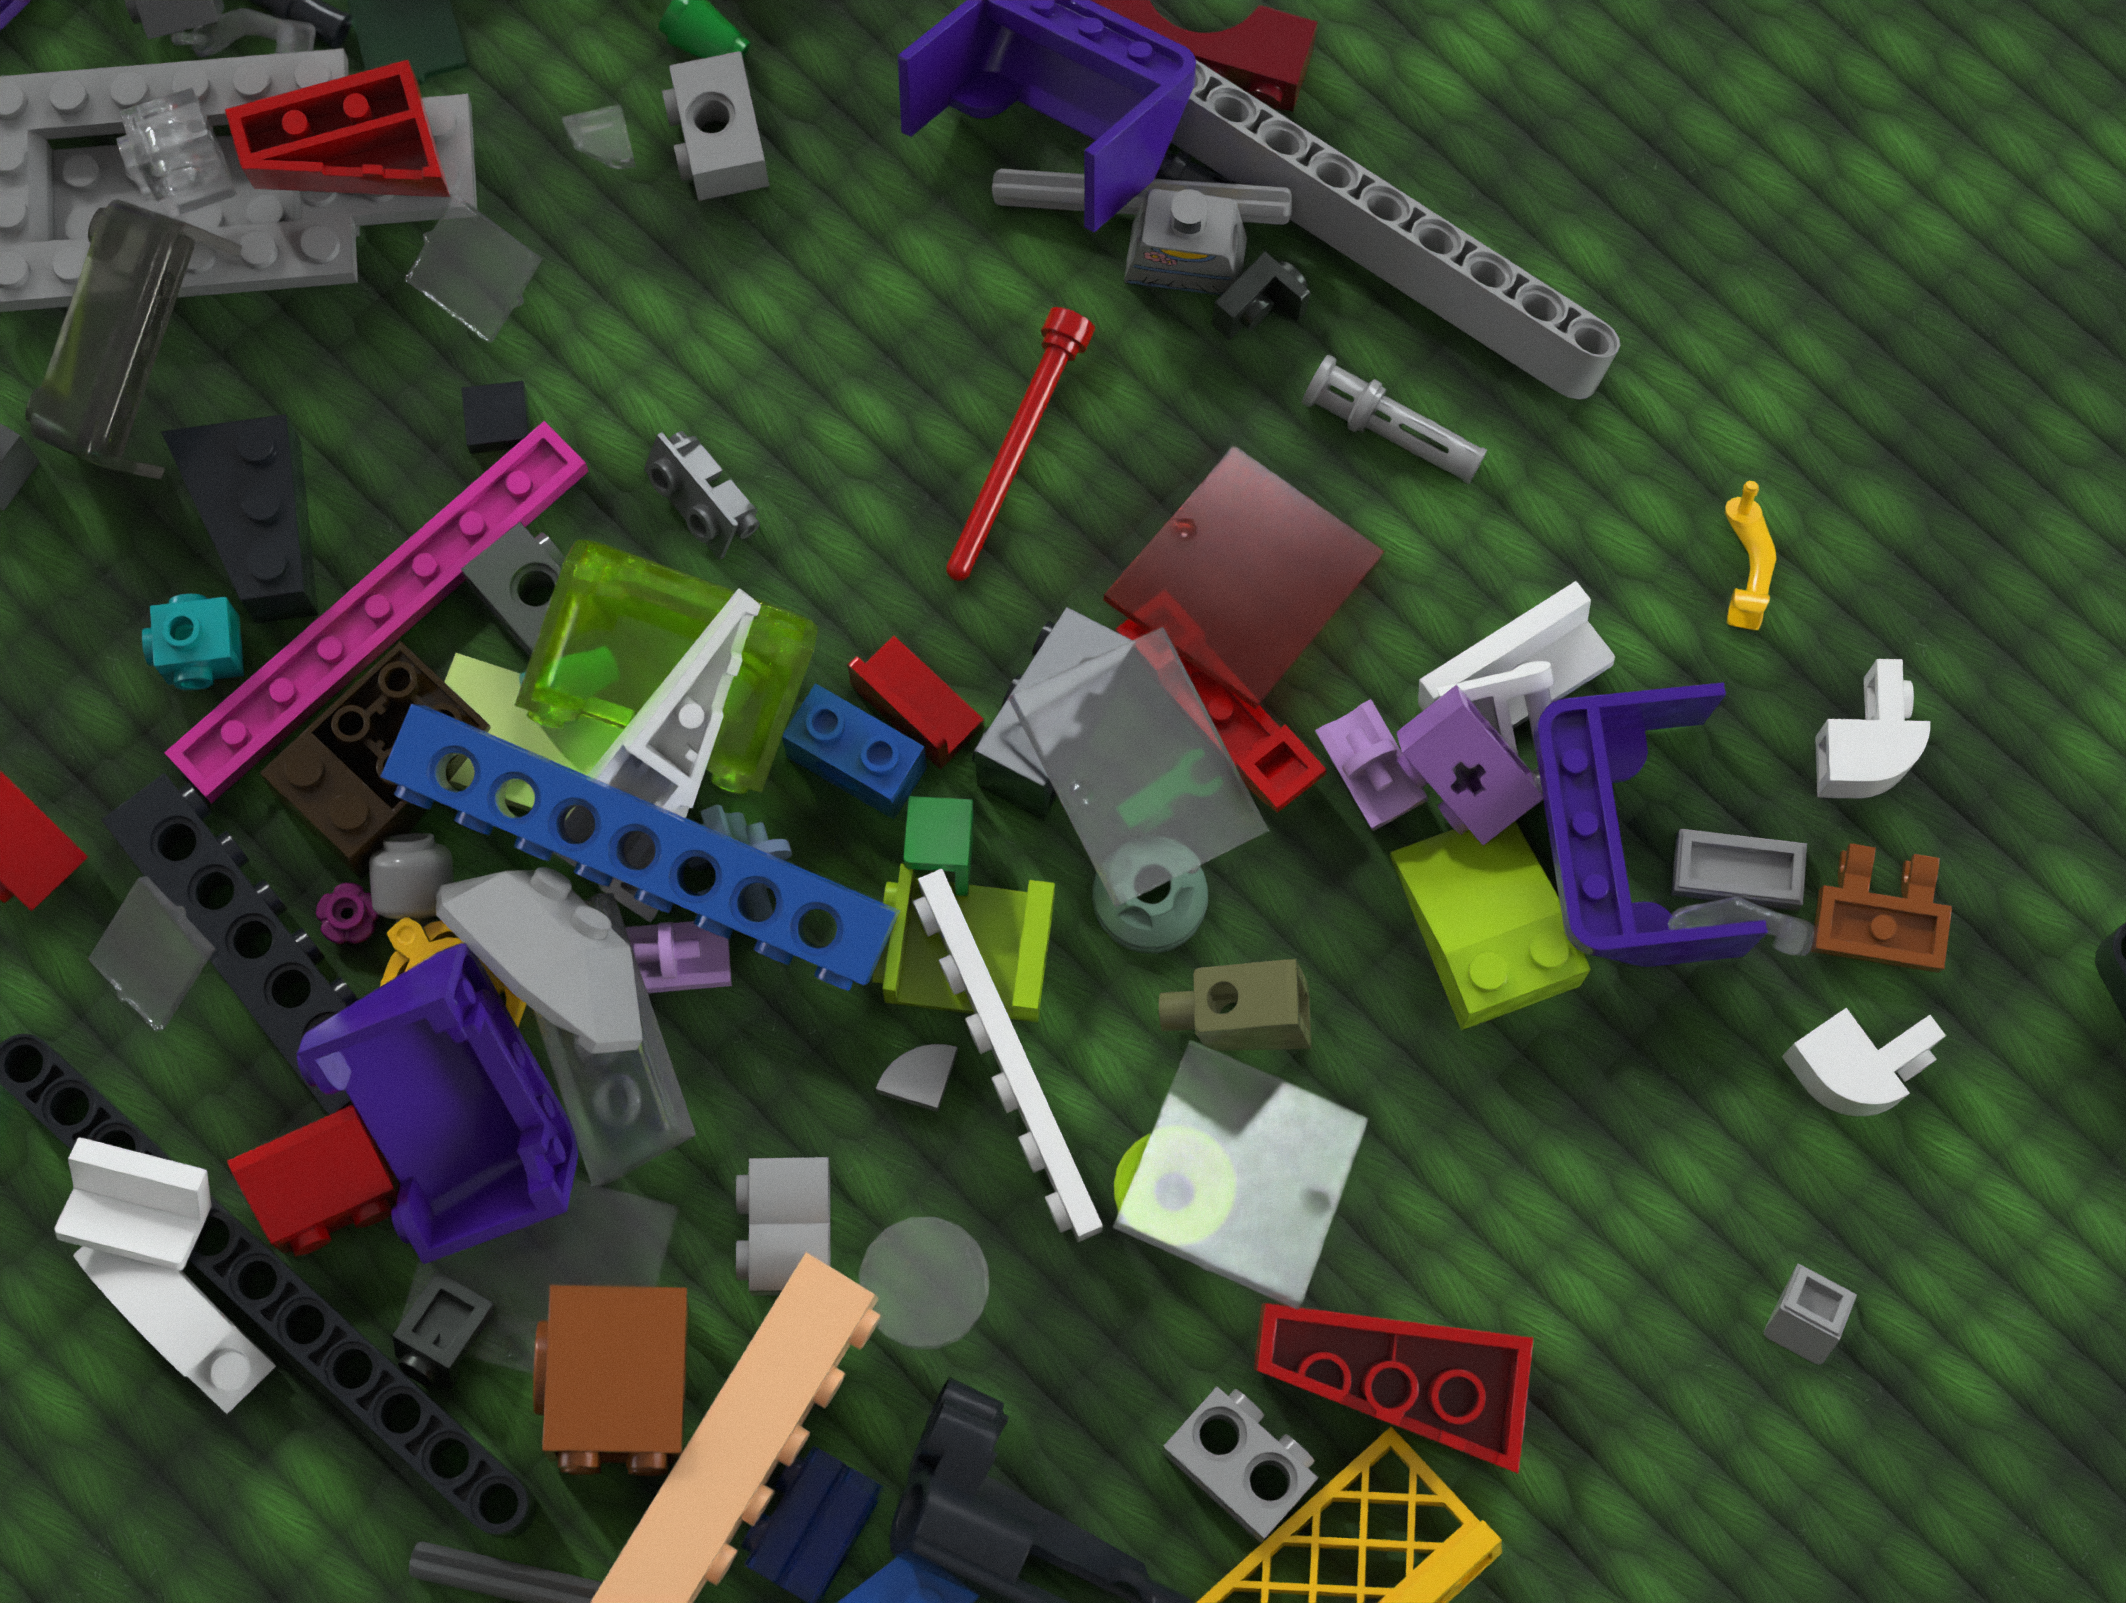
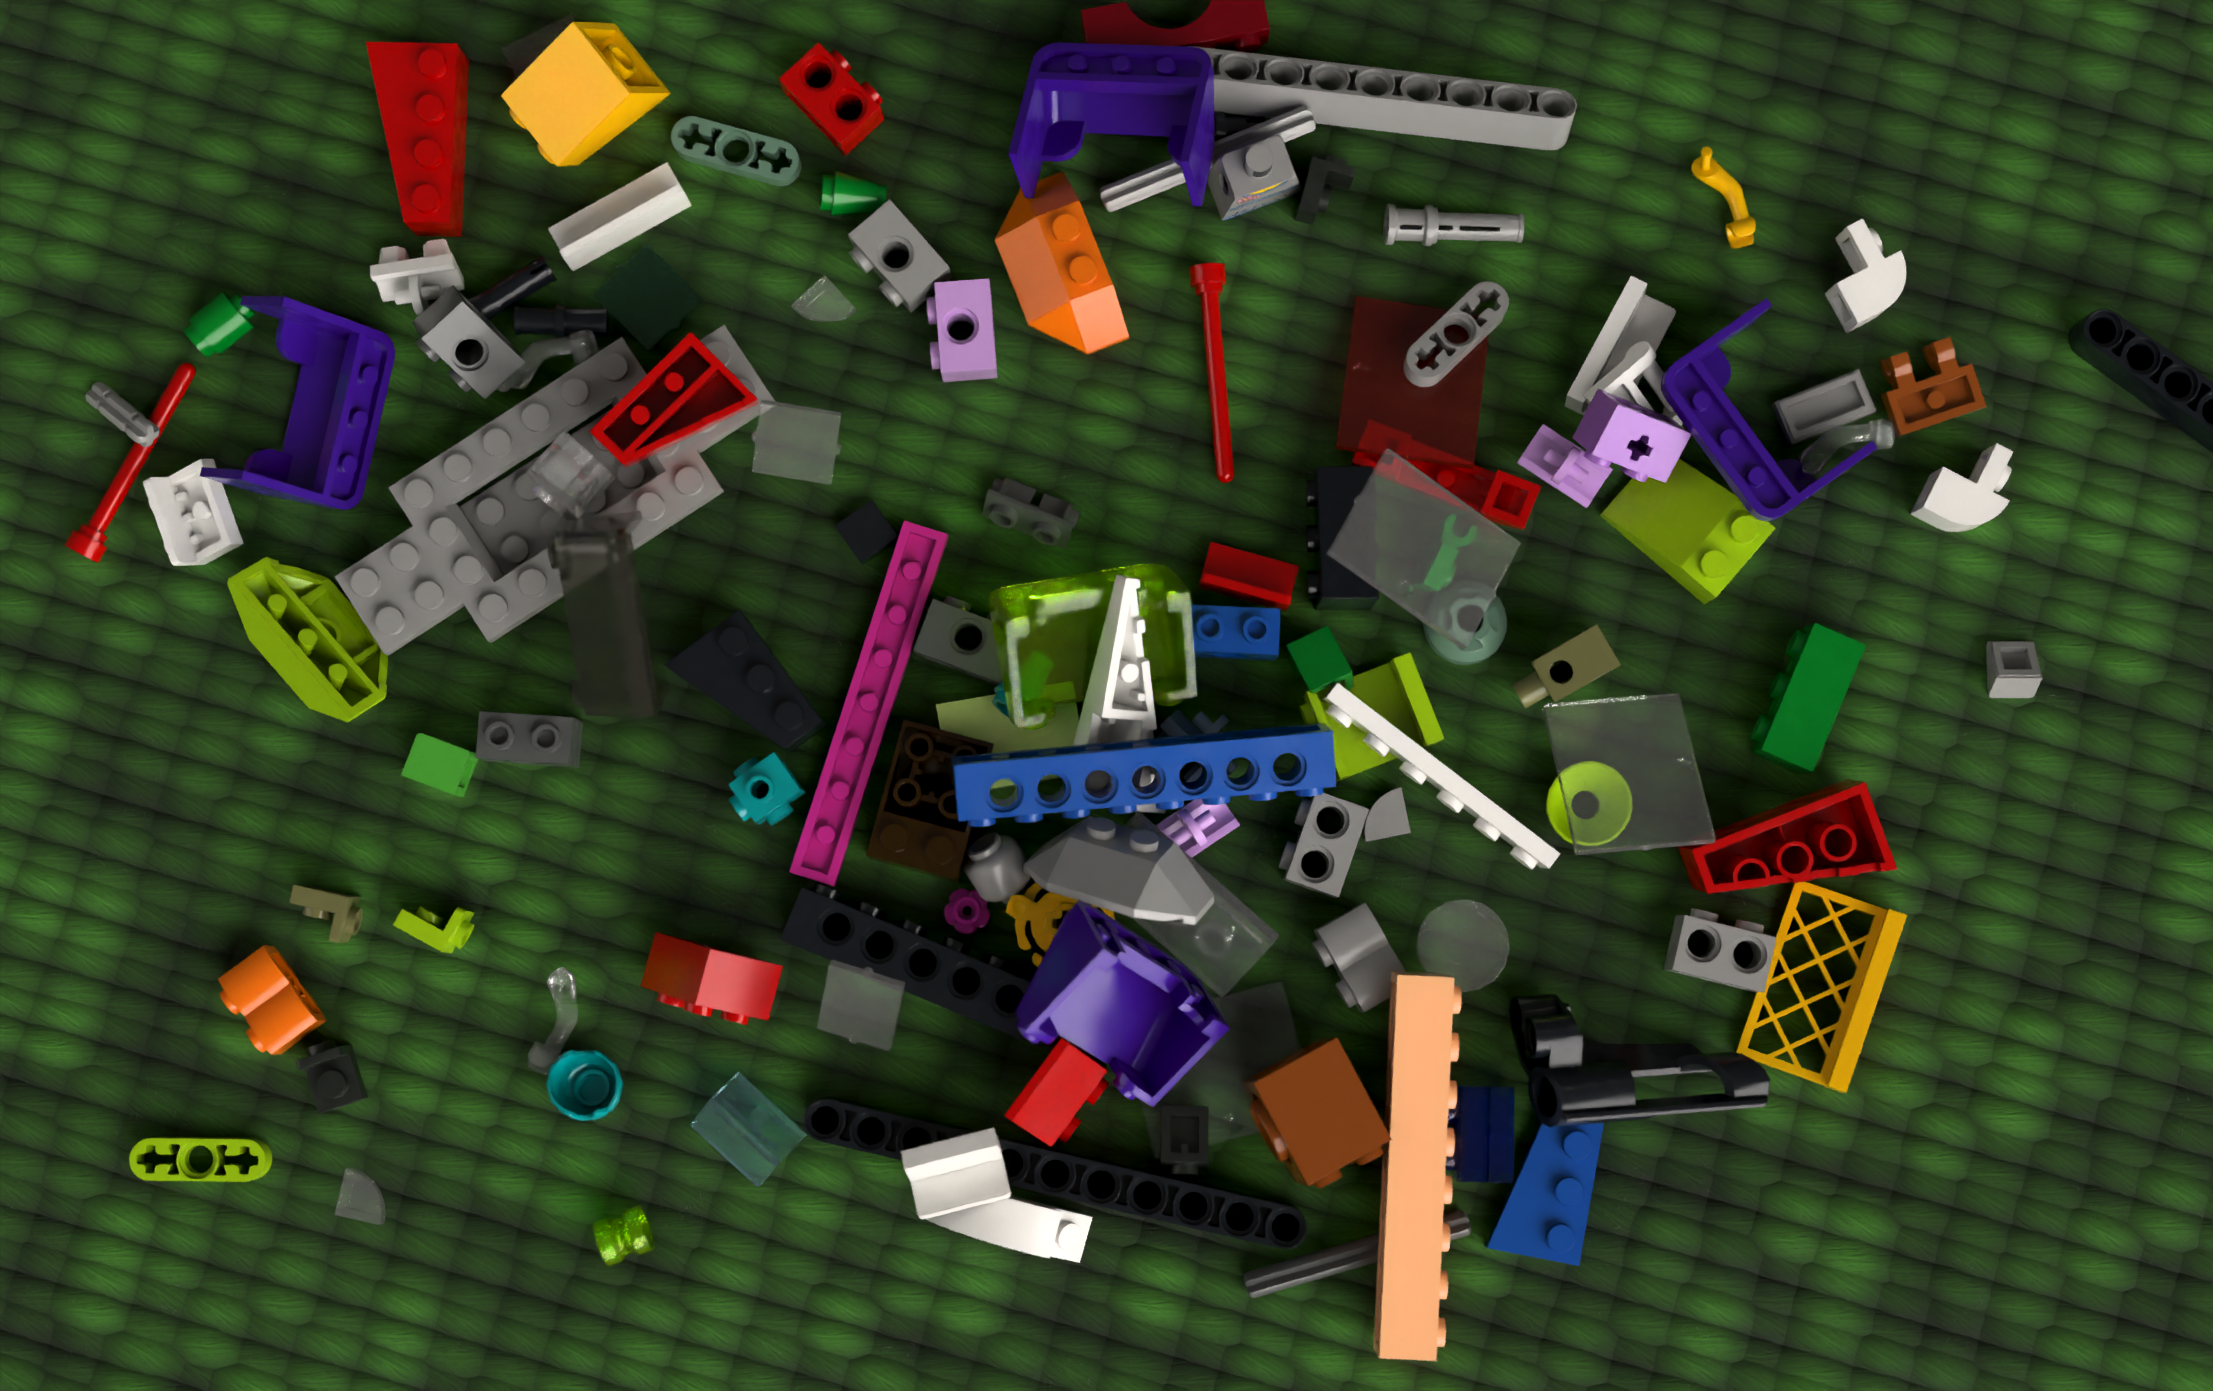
camera: 30 degrees left, 10 degrees up
none -> lavender brick [927,278,998,382]
none -> orange wedge [995,171,1129,355]
none -> light grey brick [1278,793,1369,898]
none -> light grey beam [1403,282,1509,387]
none -> green brick [1750,623,1866,775]

